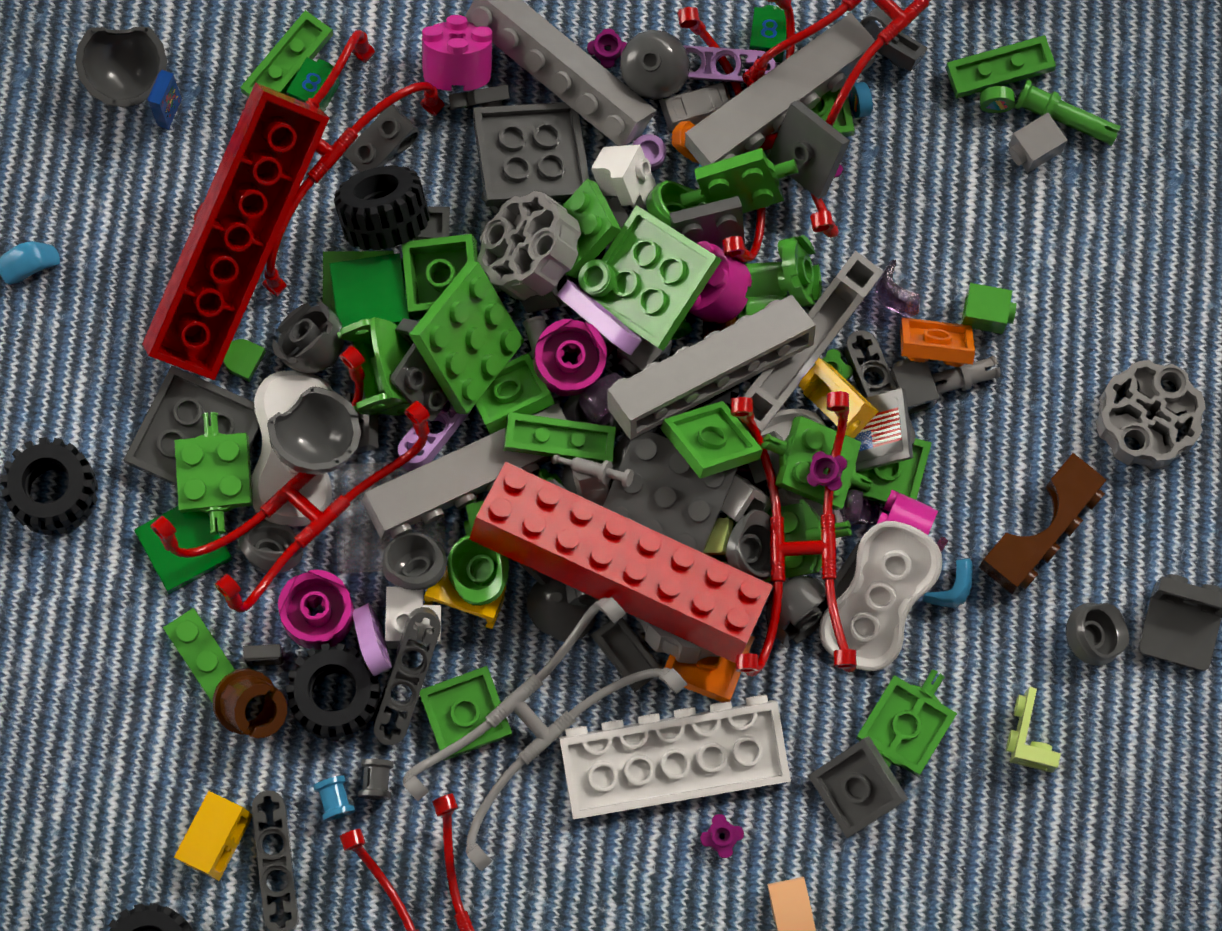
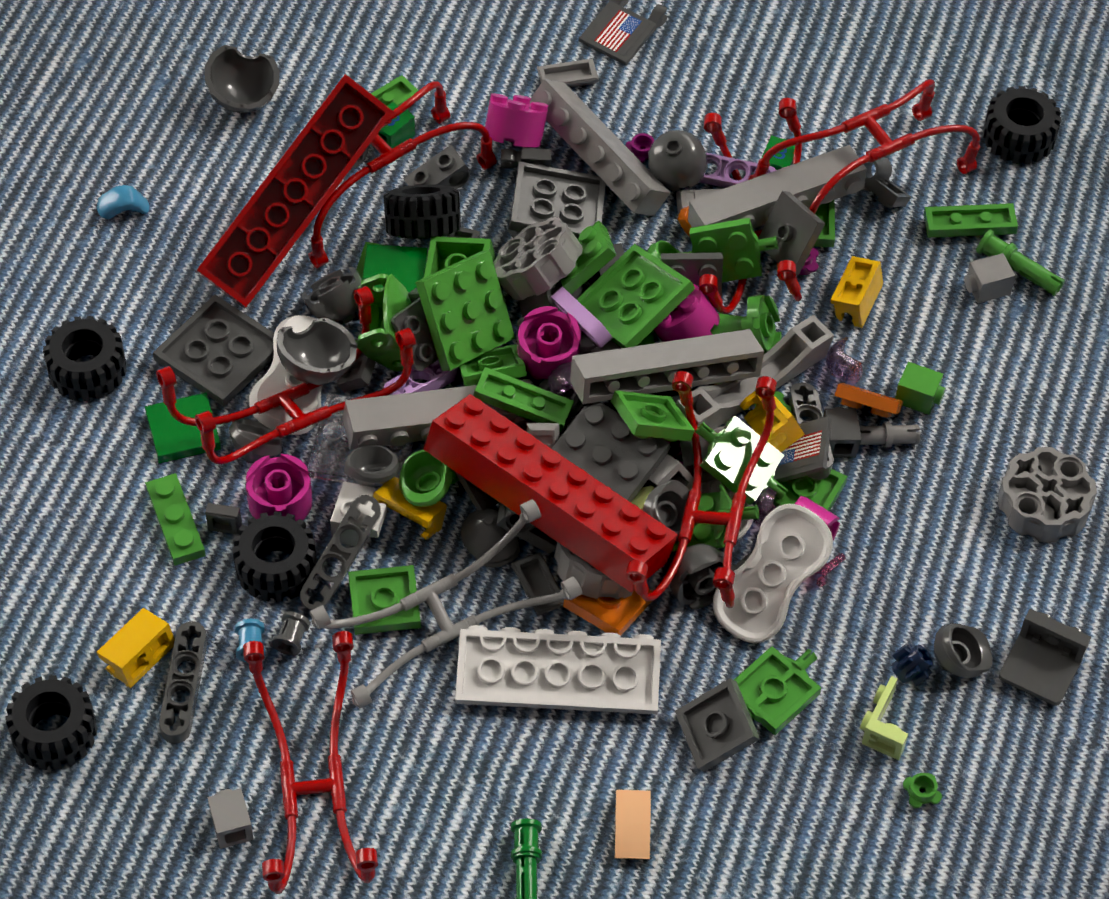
camera: 15 degrees right, 20 degrees down
blue tile [148,70,182,130] -> none
bright green plate [174,412,253,535] -> none
reddish brown piece [212,668,287,738] -> none
bright green tile [223,339,266,382] -> none
lavender beam [353,603,392,676] -> none
light grey piece [552,455,634,487] -> none
bright green tile [578,260,616,297] -> none
white brick [591,144,656,209] -> none
lavender tile [633,134,666,171] -> none
magenta plate [700,814,744,858] -> none
magenta plate [807,451,847,491] -> none
dark azure tile [849,82,873,118] -> none
dark azure hair [923,558,973,609] -> none
reddish brown arch [979,453,1107,594] -> none
bright green tile [980,86,1015,113] -> none
none -> yellow hinge [831,256,883,328]
none -> dark blue gear [891,642,933,686]
none -> bright green plate [903,773,942,808]

